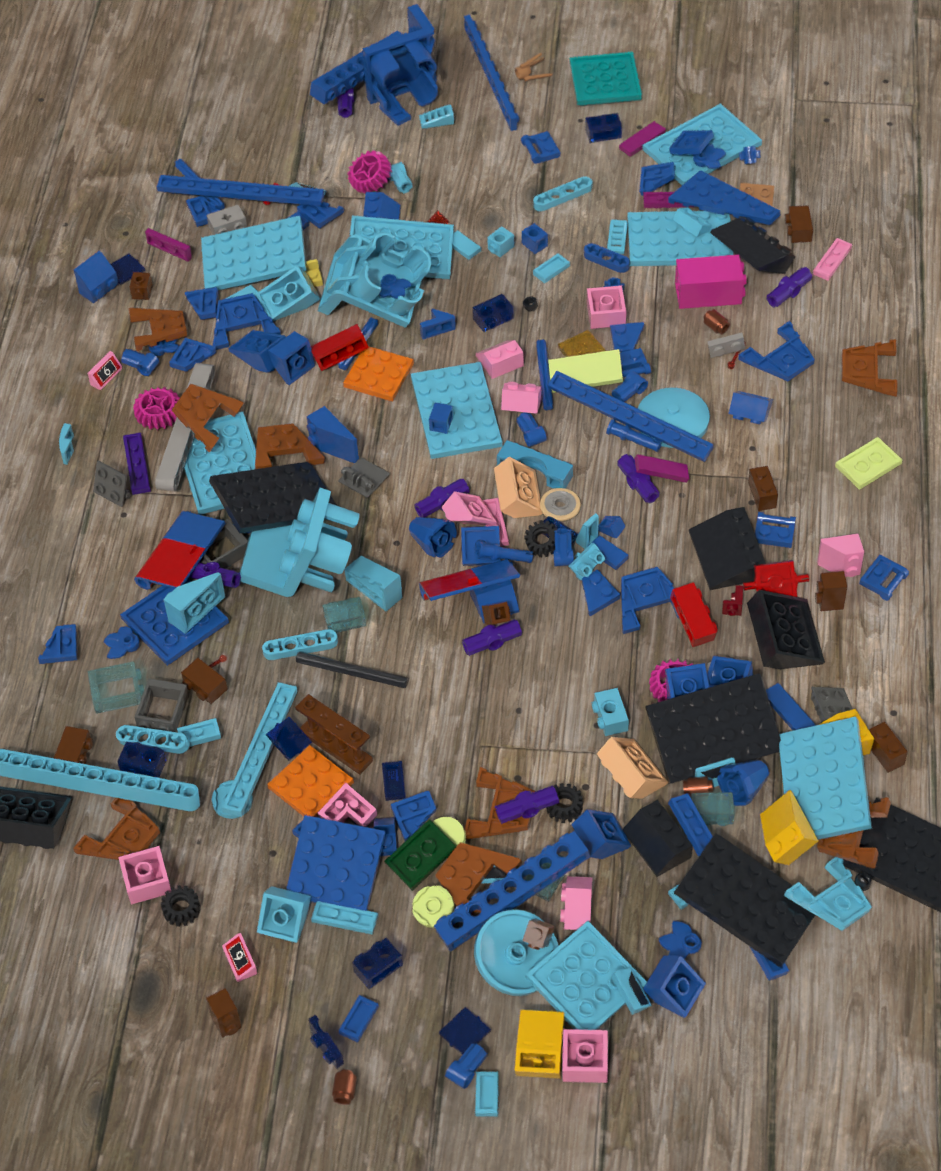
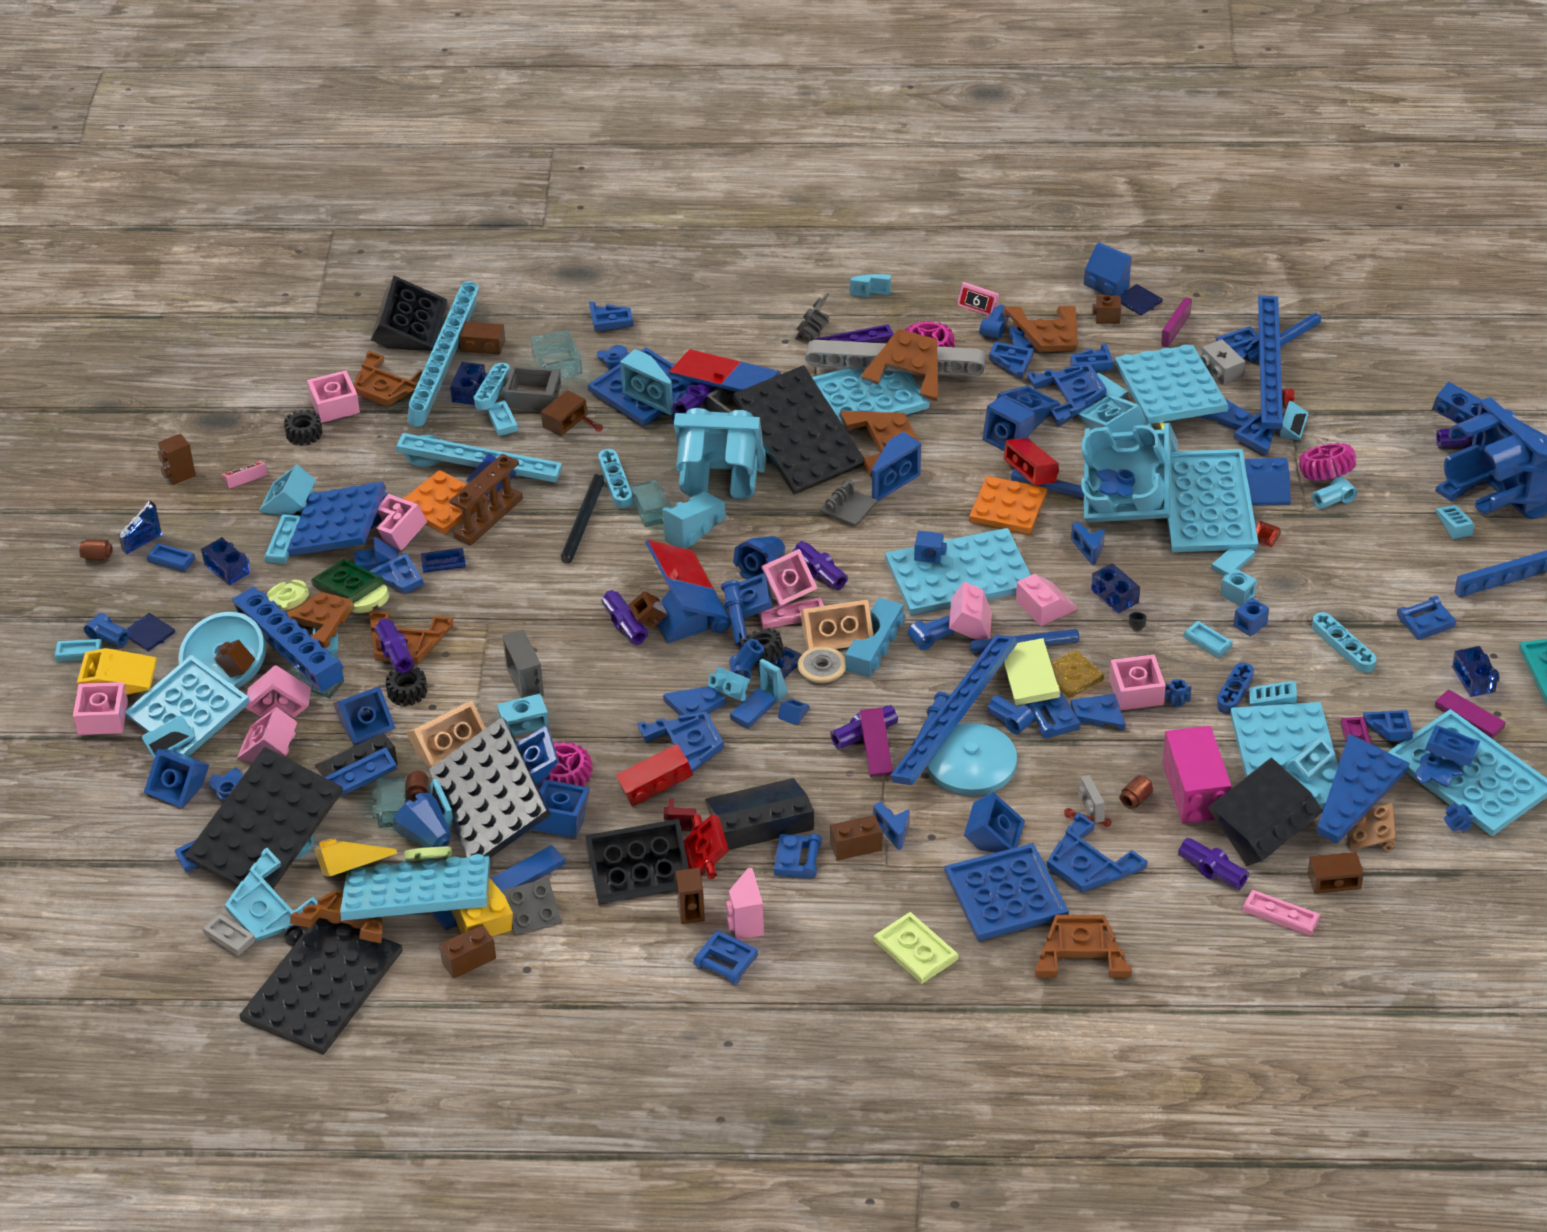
camera: 85 degrees right, 10 degrees down
none -> light grey plate [203,914,256,956]
none -> bright pink slope [237,707,297,762]
none -> yellowish green tile [404,847,452,861]
none -> dark grey window [502,629,544,698]
none -> blue slope [873,802,910,850]
none -> blue plate [944,843,1069,941]

